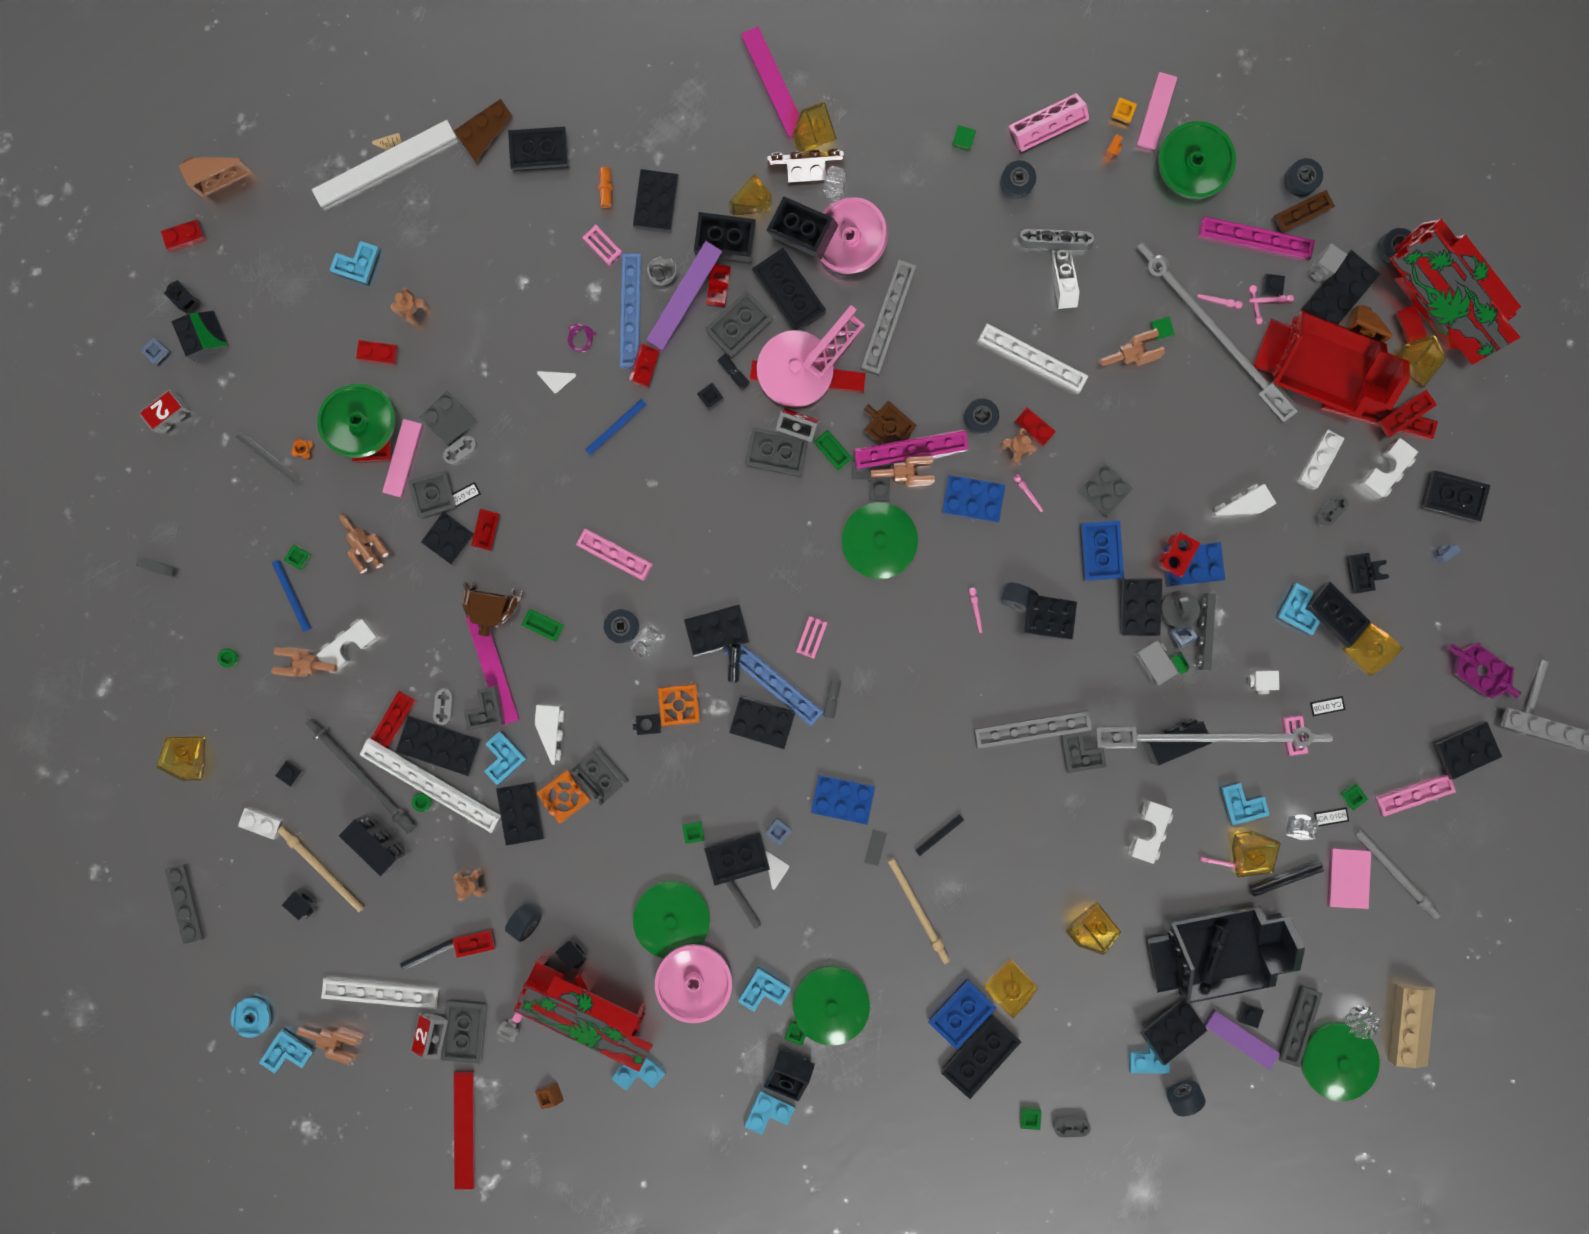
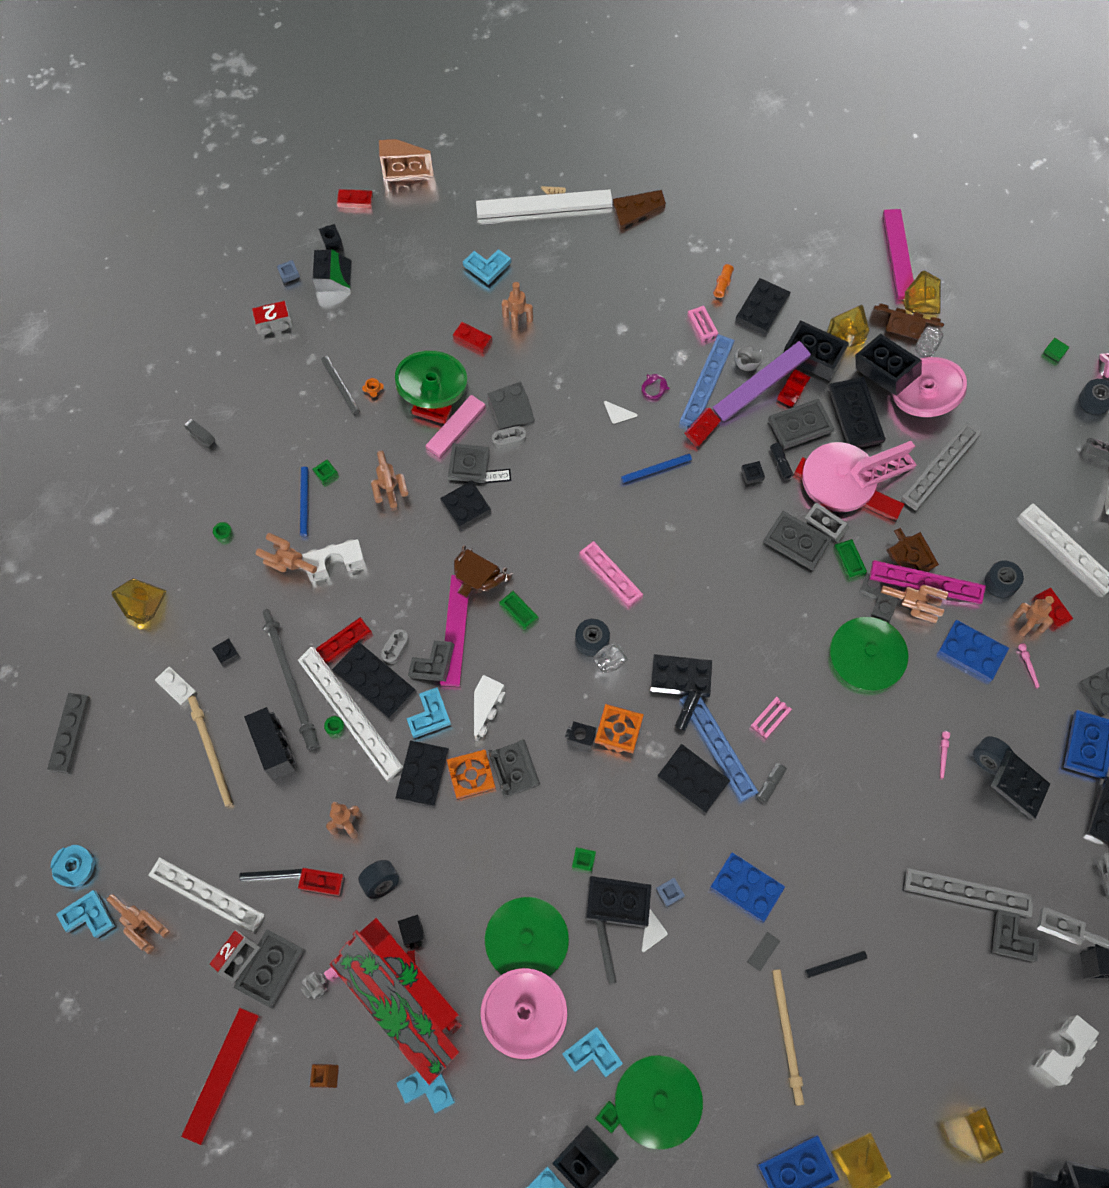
camera: 25 degrees right, 20 degrees down
black brick [282,888,317,920] -> none
red plate [471,509,500,551] -> none
black plate [508,126,568,170] -> none

